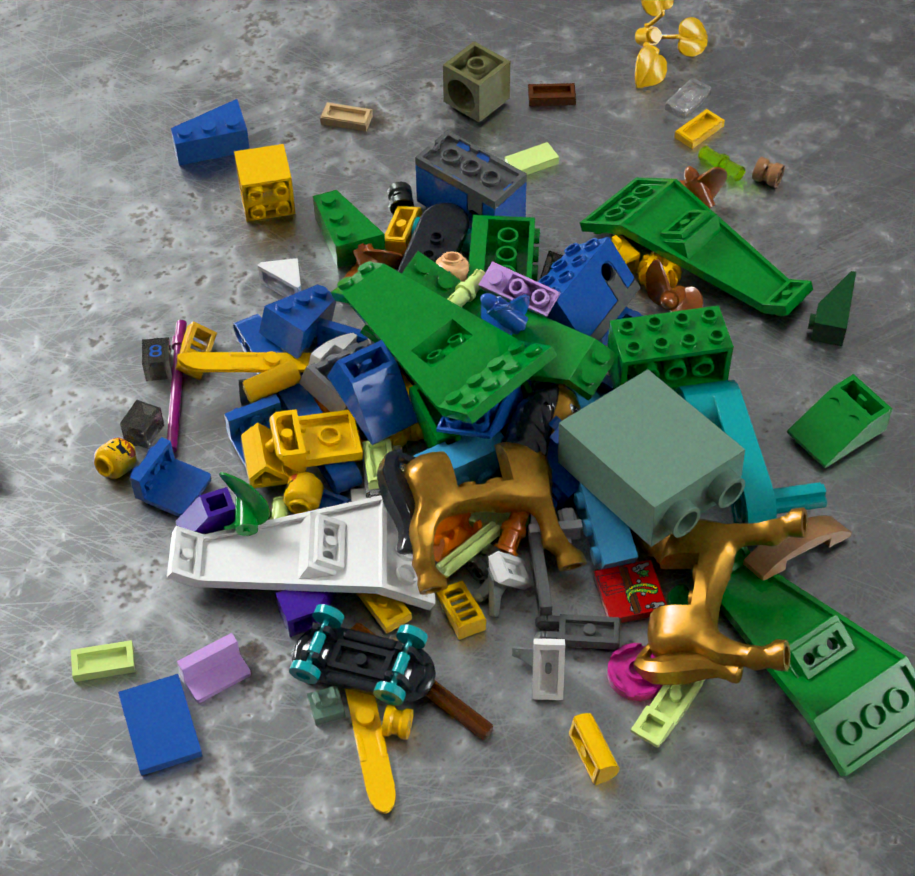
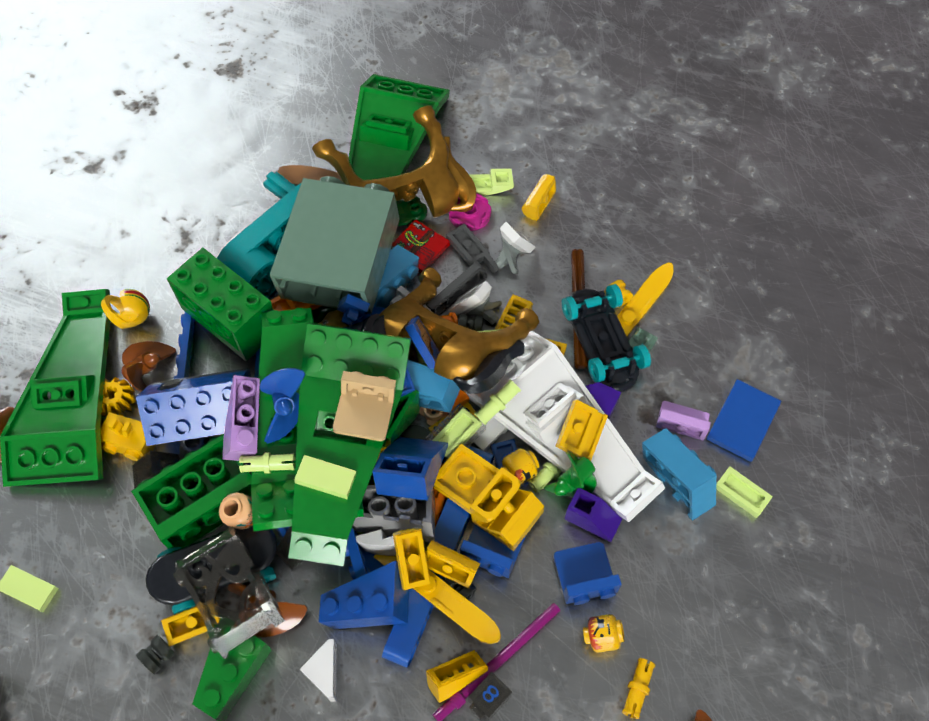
camera: 130 degrees left, 10 degrees up
clear smoke brick [120,400,164,449] -> none
dark grey piece [415,130,527,228] -> none
green slope [787,374,892,468] -> none
dark green slope [807,271,856,346] -> none
none -> yellow helmet [101,289,150,329]
none -> clear smoke fence [173,526,285,659]
none -> yellowish green tile [294,455,356,499]
none -> tan bracket [333,371,396,441]
none -> yellow brick [393,528,431,590]
none -> blue tile [405,316,440,370]
none -> yellowish green pin [474,379,521,425]
none -> yellow plate [555,400,608,461]
none -> yellow pin [622,658,656,719]
none -> dark azure wedge [642,428,717,521]

